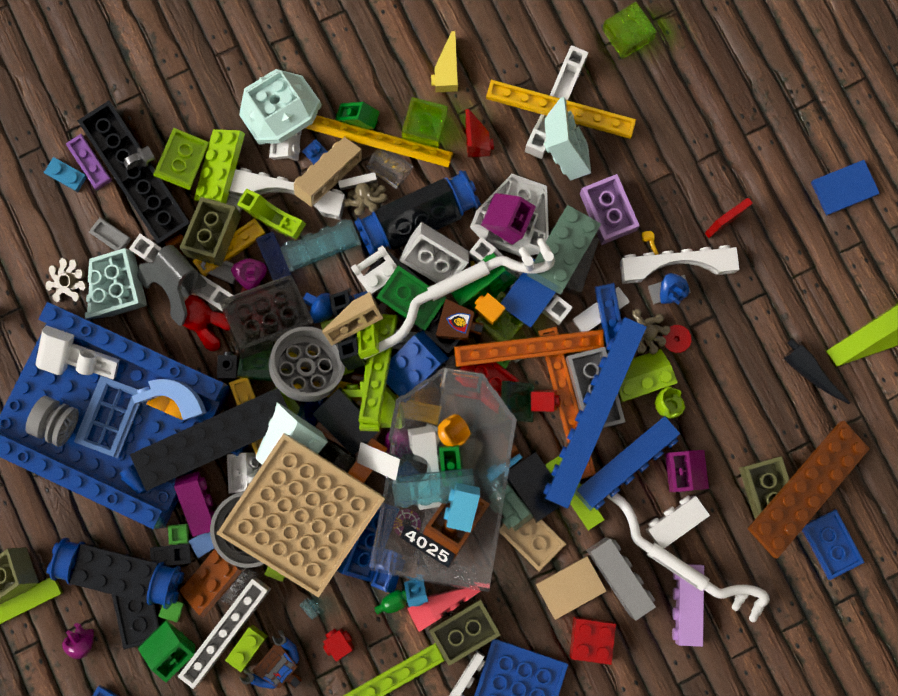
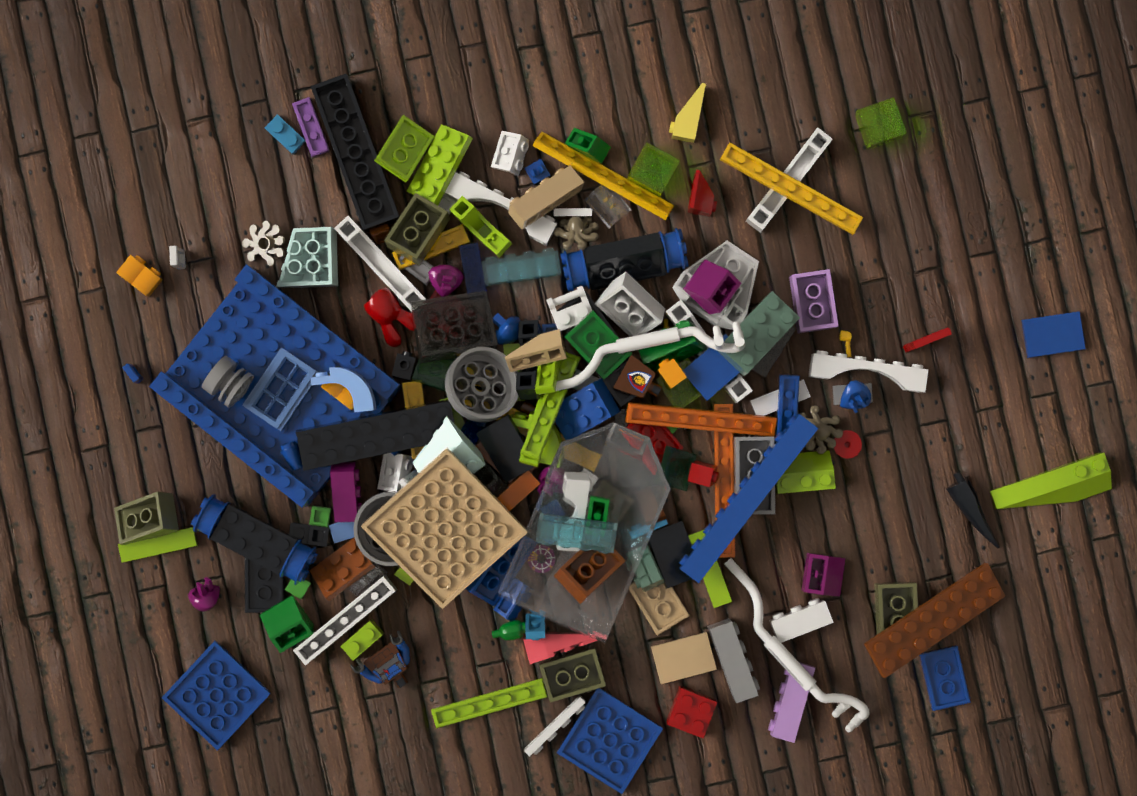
camera: 15 degrees right, 5 degrees up
white plate [35,325,120,379] -> none
light grey tile [89,217,132,251] -> none
flat silver piece [124,146,155,171] -> none
dark grey piece [137,245,207,326] -> none
light aqua piece [239,69,322,144] -> none
clear light blue plate [299,598,320,620] -> none
red brick [323,628,354,662] -> none
white sticker [357,442,400,481] -> none
black sticker [400,524,455,568] -> none
light orange hair [437,414,471,447] -> none
medium azure brick [444,482,480,532] -> none
light aqua wedge [544,97,591,181] -> none
blue brick [575,416,680,511] -> none
lime hair [655,386,685,419] -> none

